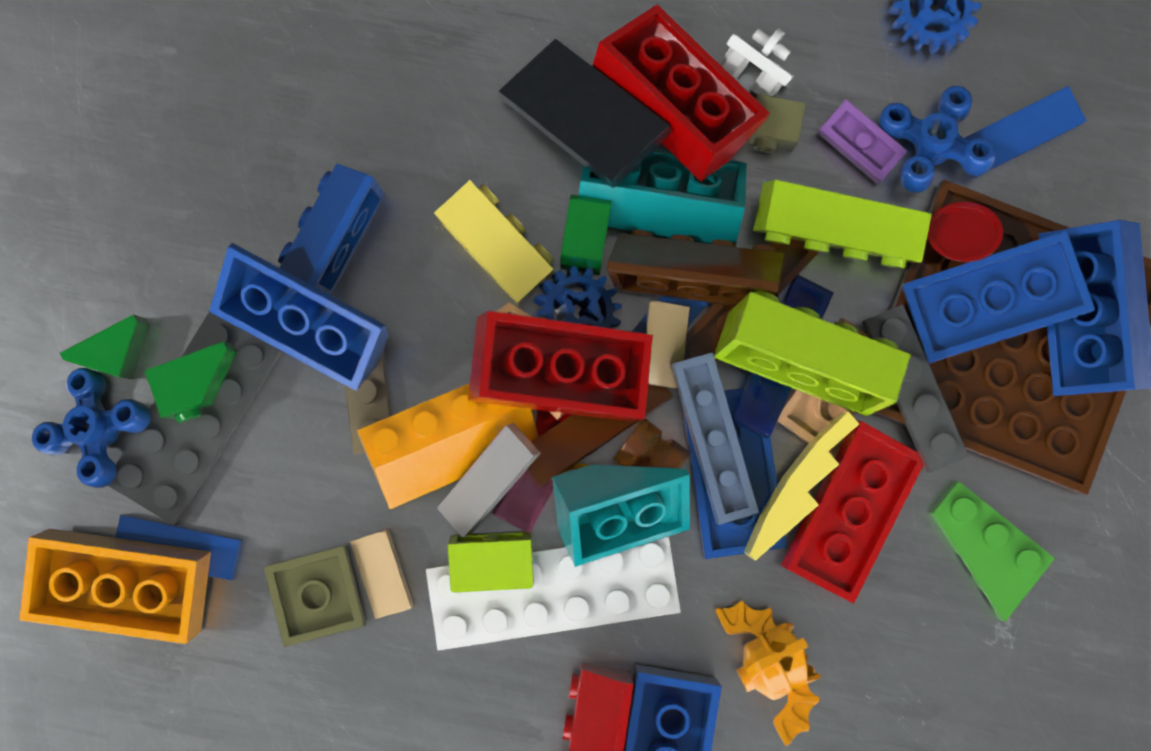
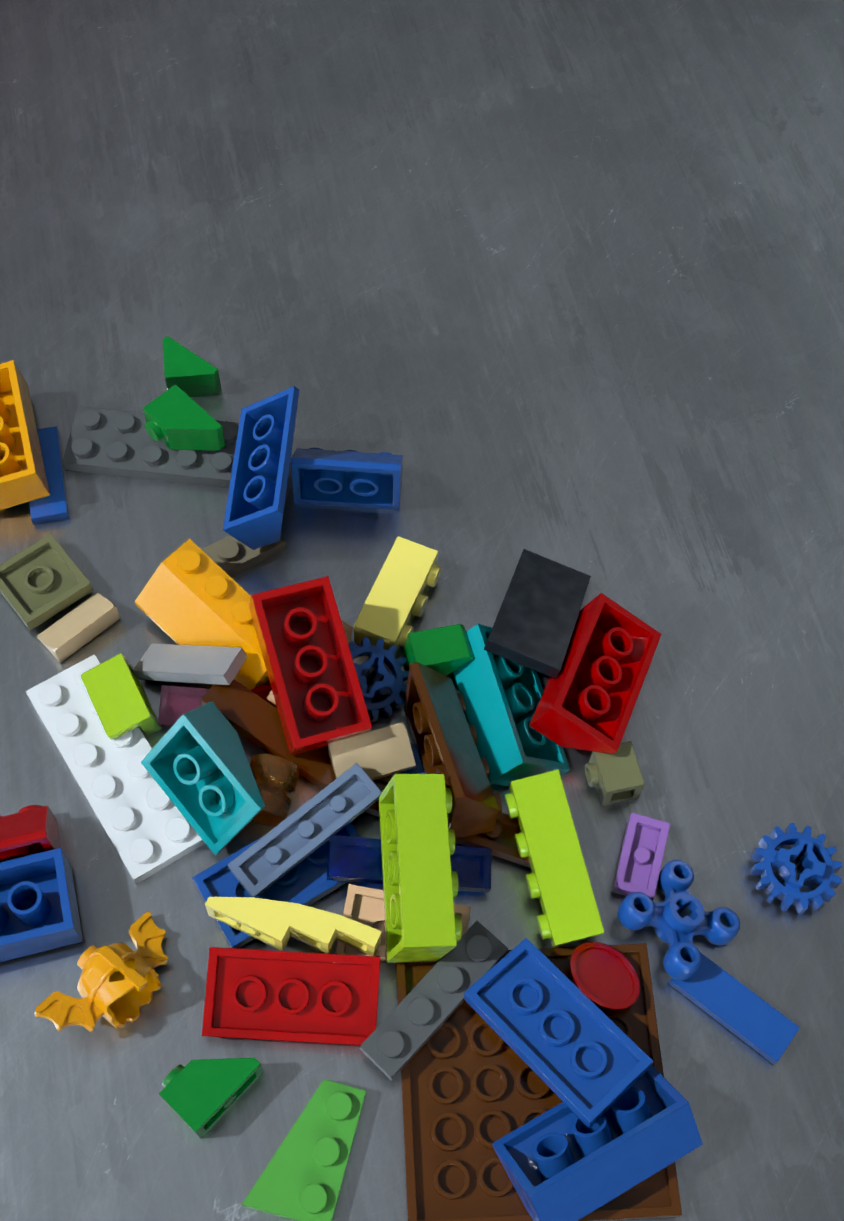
camera: 65 degrees right, 25 degrees down
blue gear [31,368,151,488] -> none
white hips [721,28,794,96] -> none
none -> green slope [159,1057,264,1139]

